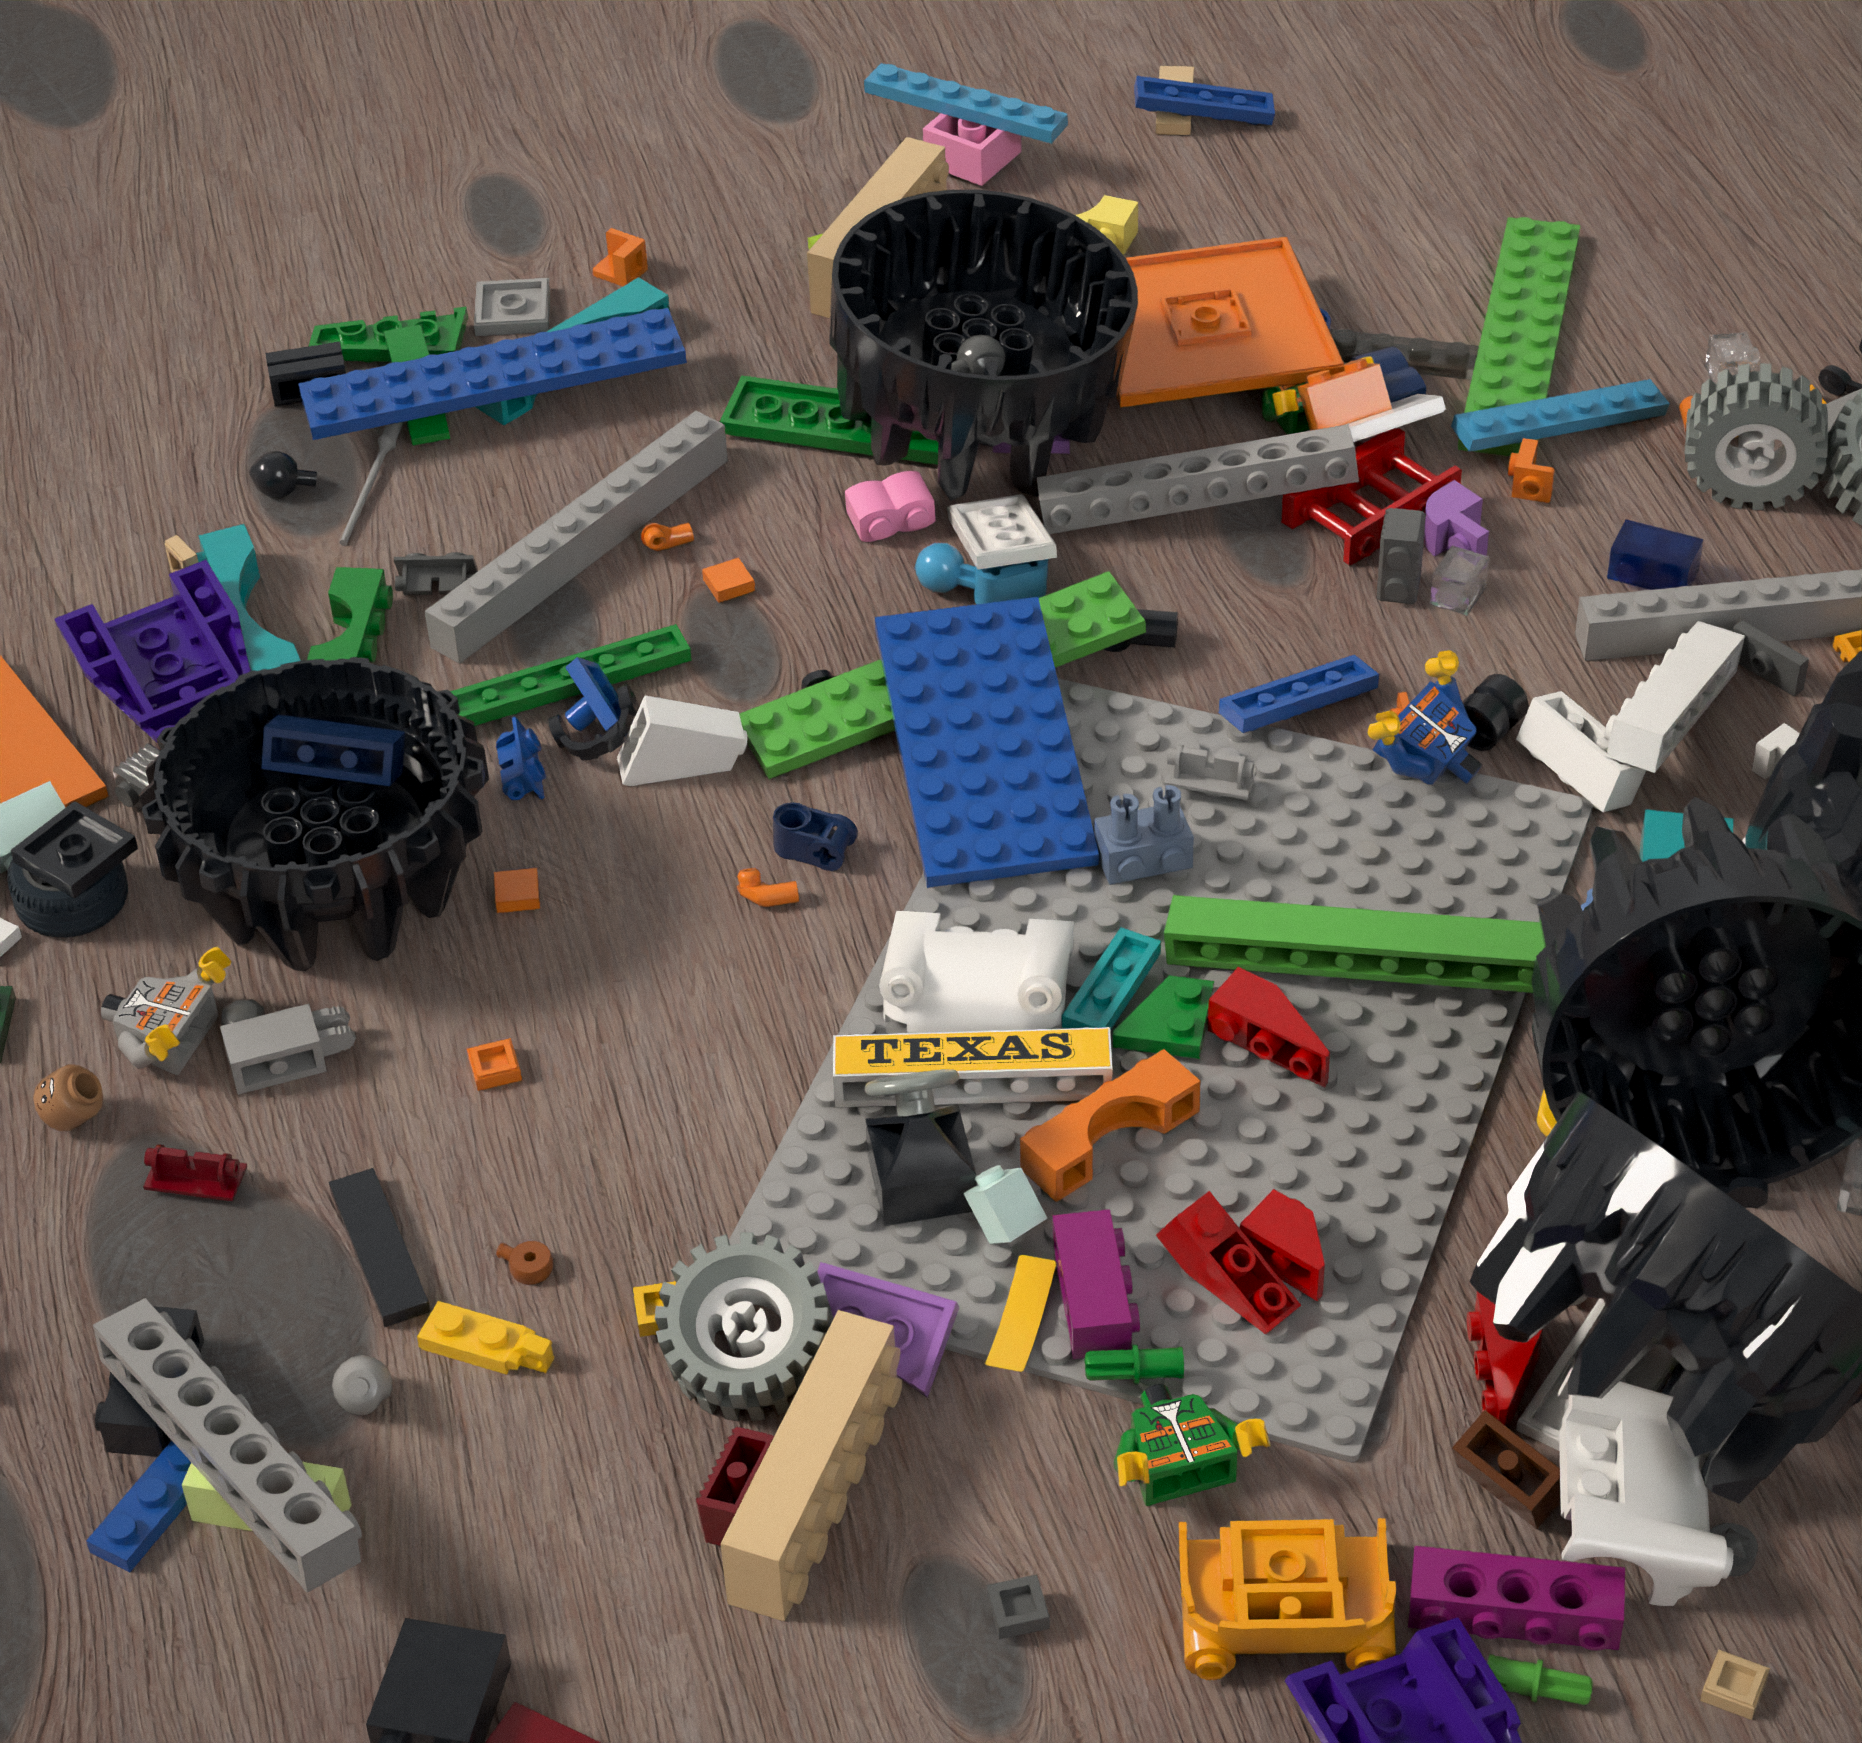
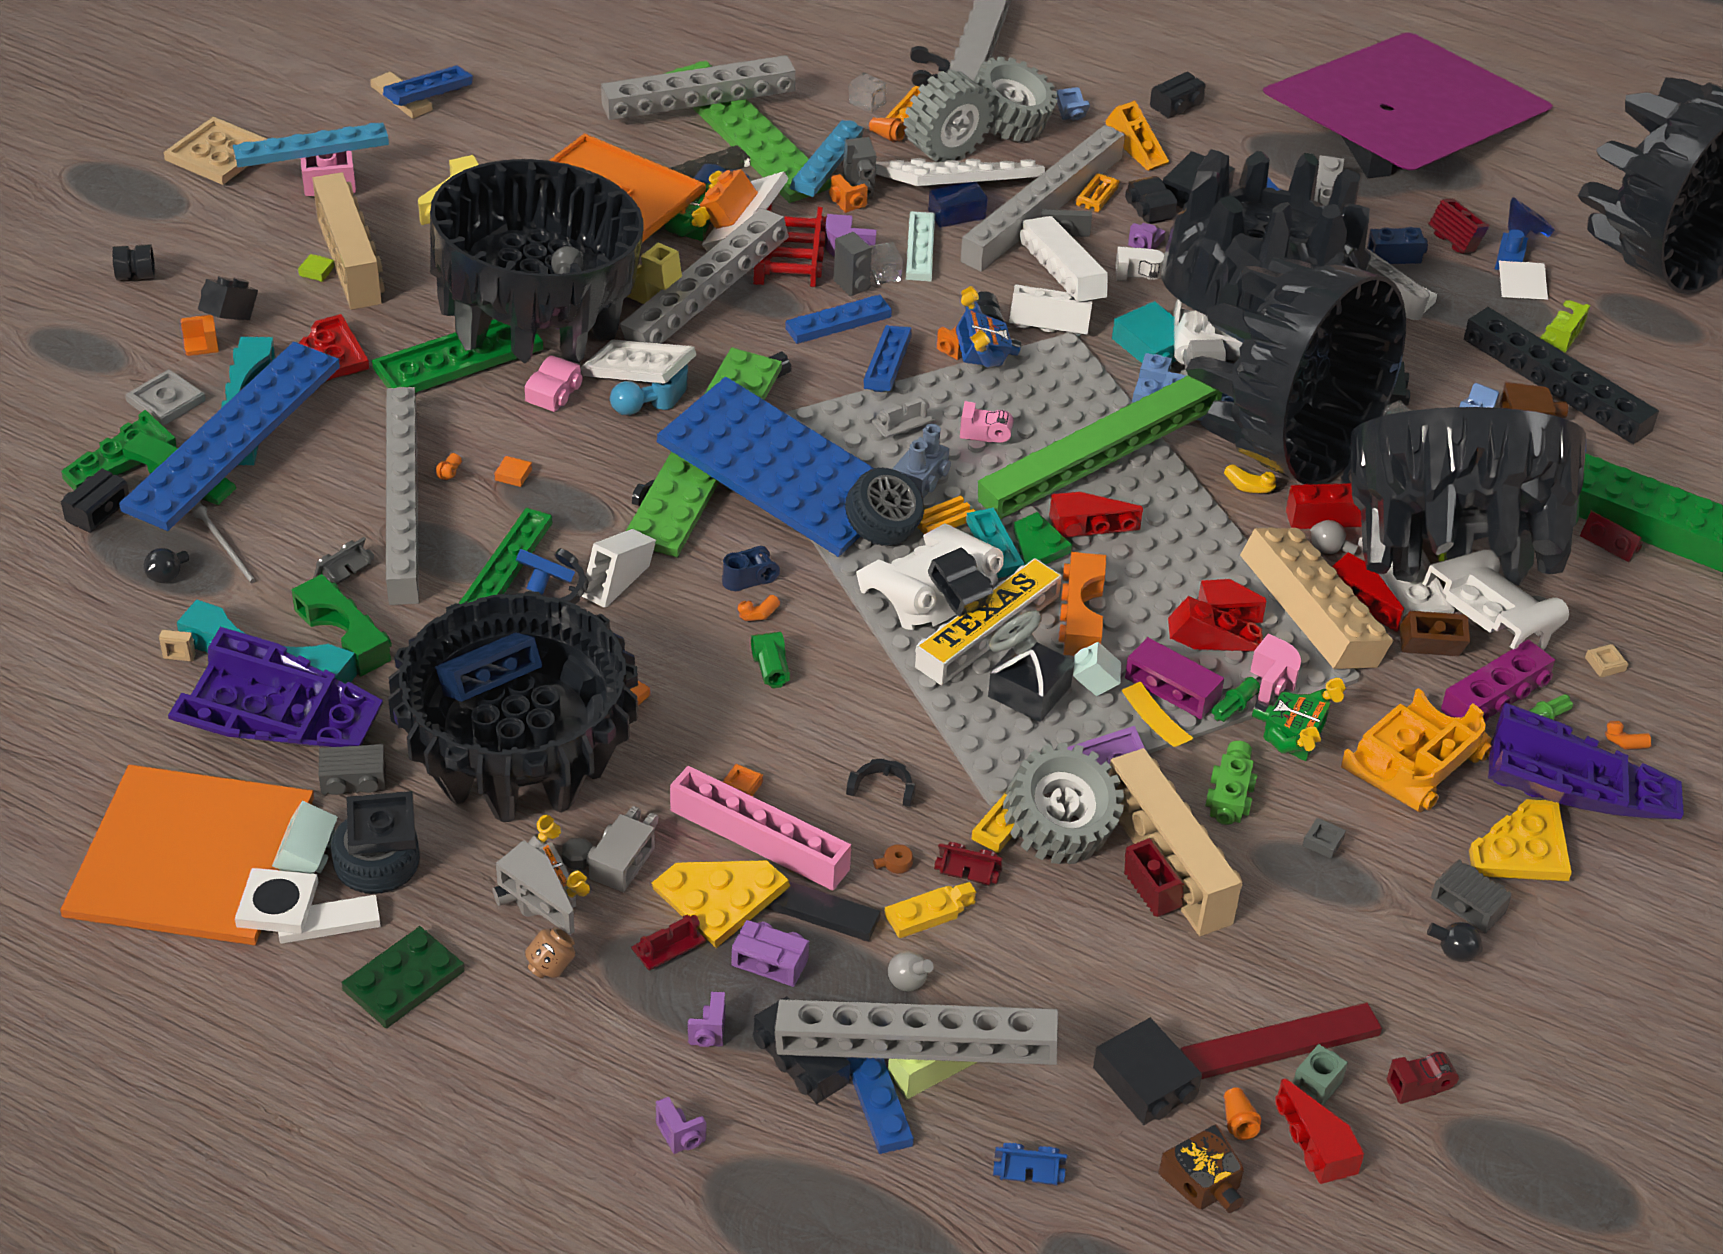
camera: 50 degrees left, 0 degrees up
none -> black wheel [112,244,155,280]
none -> tan plate [164,117,266,185]
none -> black brick [197,276,258,320]
none -> red plate [299,314,370,381]
none -> light grey slope [496,840,575,935]
none -> light grey brick [601,55,796,120]
none -> light yellow arch [627,242,682,304]
none -> yellow plate [651,861,790,948]
none -> bright pink brick [670,766,851,891]
none -> medium lavender bracket [688,992,726,1047]
none -> medium lavender brick [732,920,809,987]
none -> green piece [751,631,790,688]
none -> blue plate [786,295,892,344]
none -> dark grey hips [843,137,877,198]
none -> black wheel [845,467,924,546]
none -> black piece [846,759,916,808]
none -> white wing [876,158,1045,186]
none -> light aqua tile [906,211,935,281]
none -> light orange tile [917,496,975,534]
none -> black brick [928,547,994,617]
none -> dark red hinge [934,842,1003,886]
none -> bright pink leg [960,401,1014,443]
none -> blue hinge [993,1143,1067,1186]
none -> bright green brick [1205,741,1257,825]
none -> tan brick [1240,527,1394,669]
none -> bright pink brick [1250,633,1301,704]

